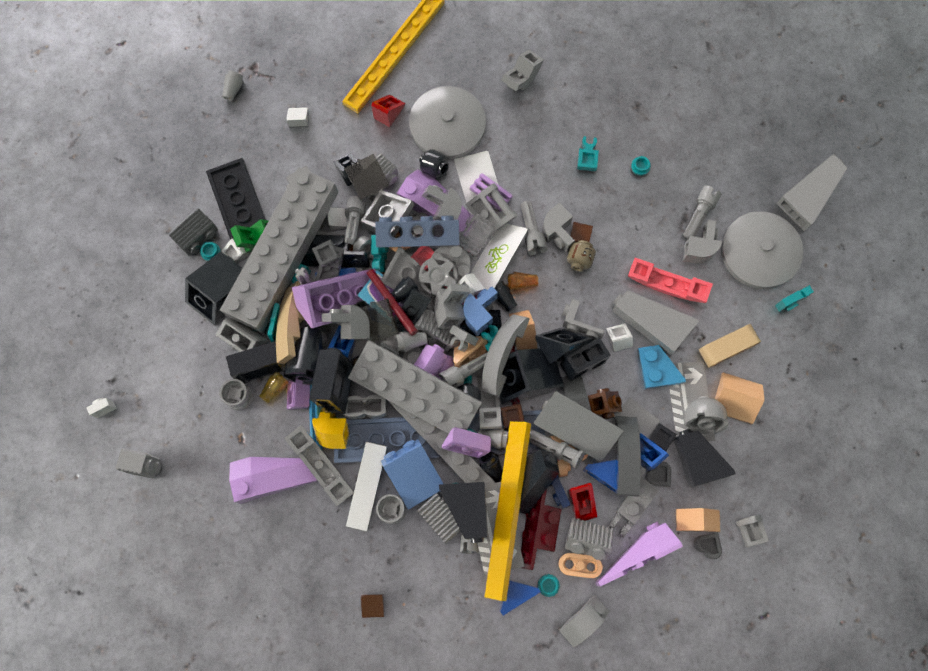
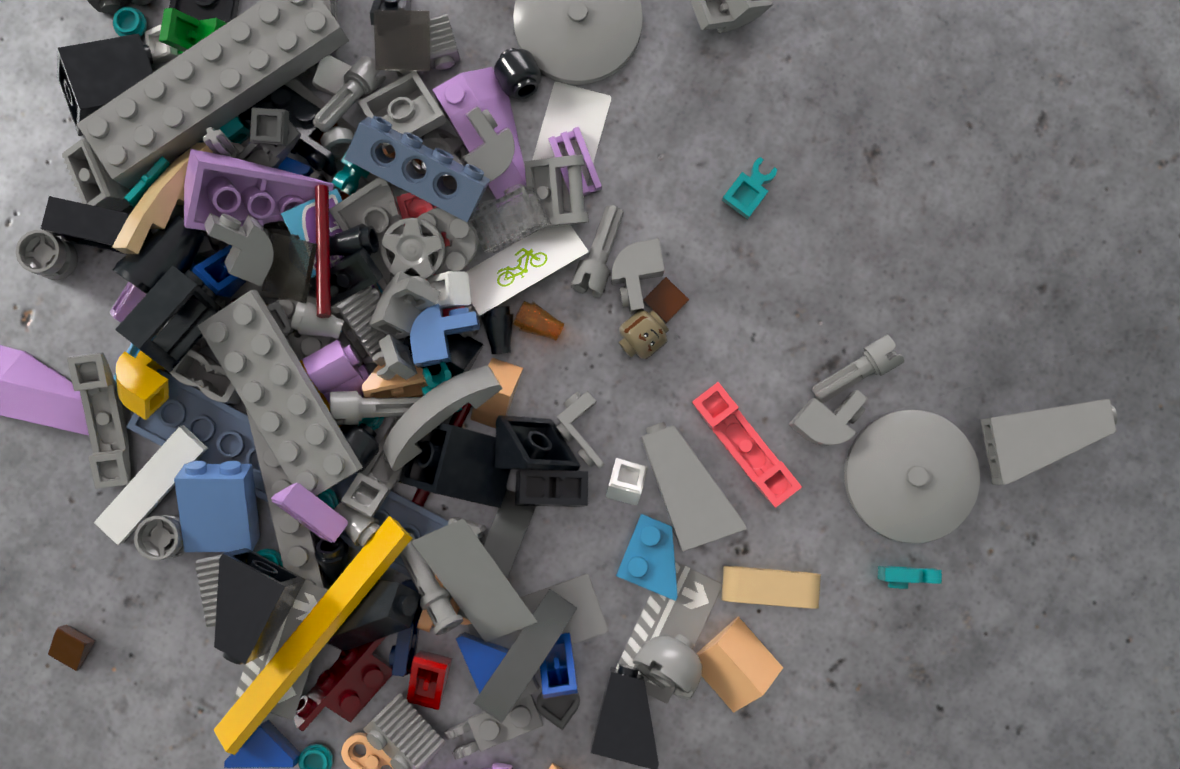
camera: 30 degrees right, 10 degrees up
clear yellow cone [259,372,289,403] -> none
reddish brown tile [500,404,525,429] -> none
reddish brown brick [588,388,622,419] -> none
teal plate [631,156,651,176] -> none
black tile [648,423,677,451] -> none

